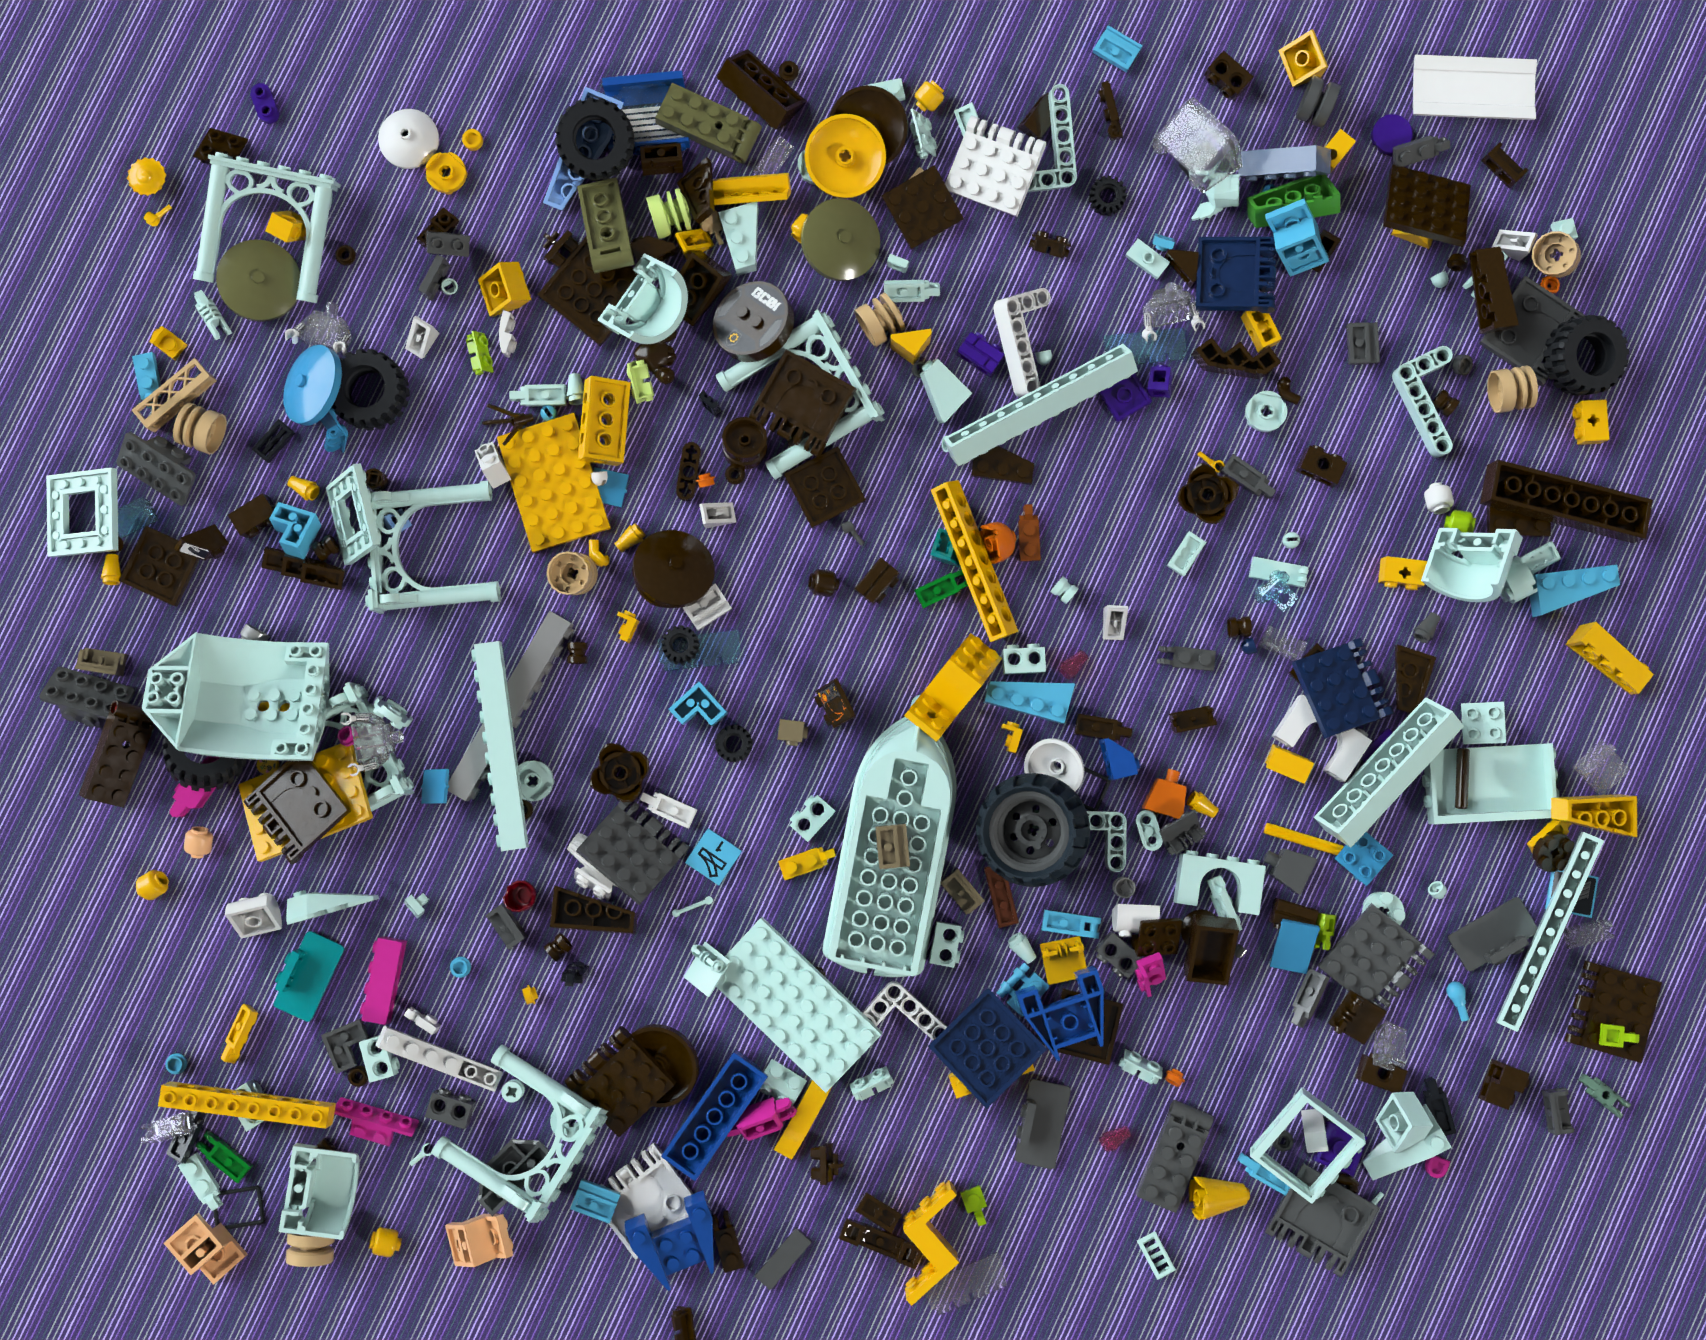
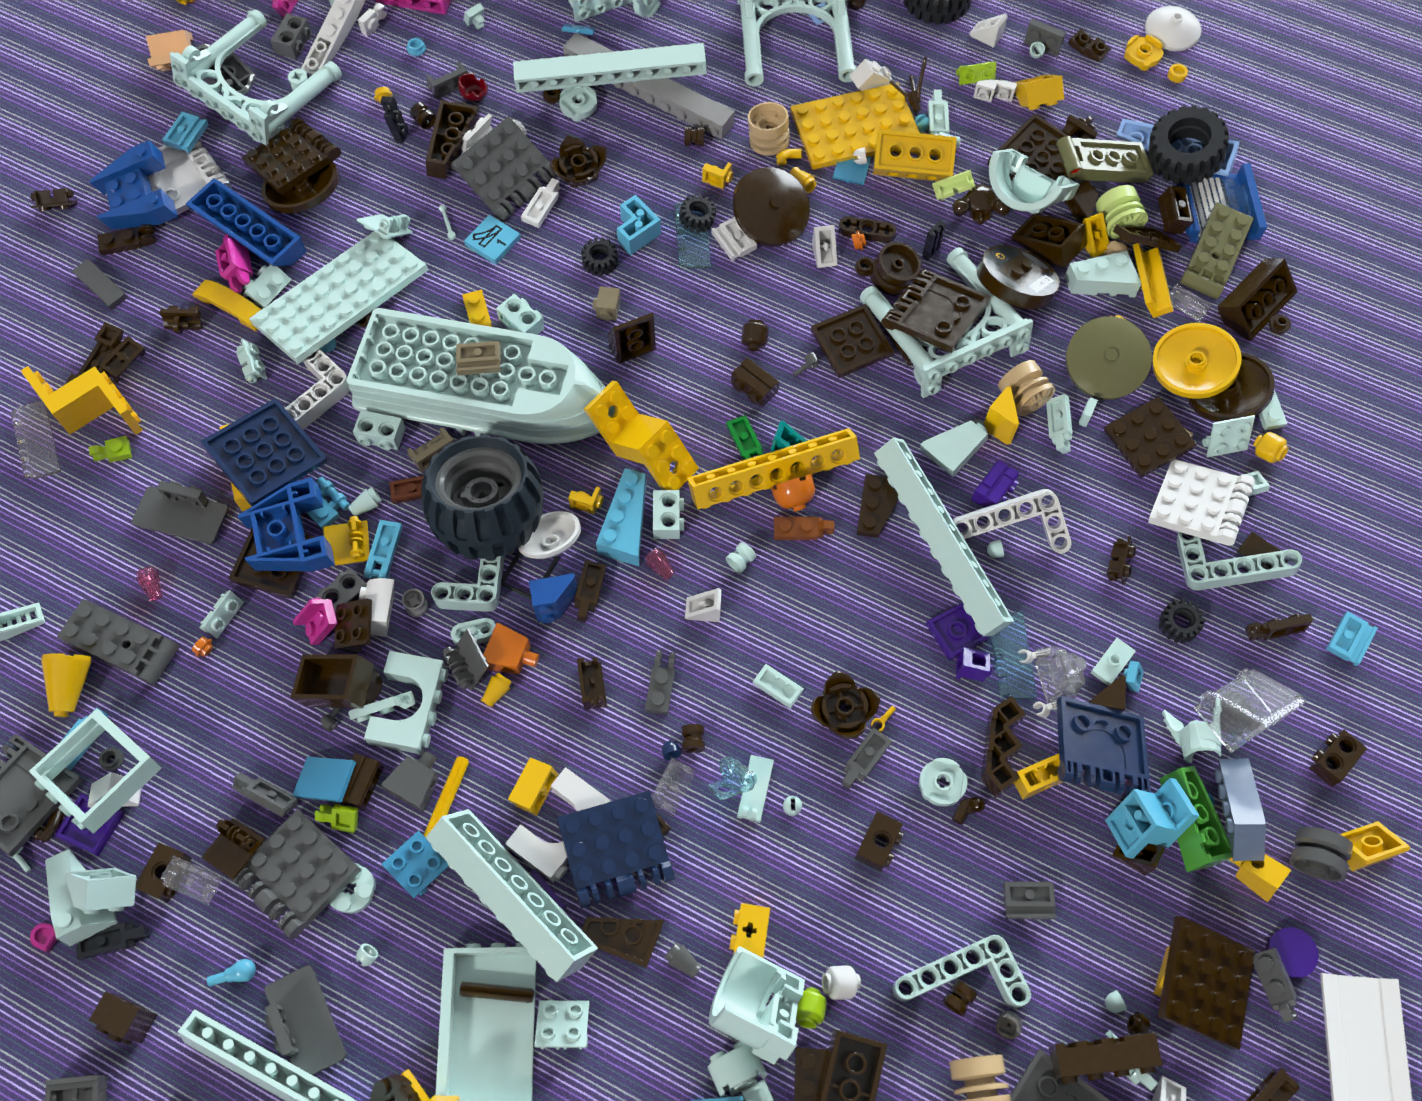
camera: 90 degrees right, 20 degrees down
dark grey brick [426,231,470,257] -> none

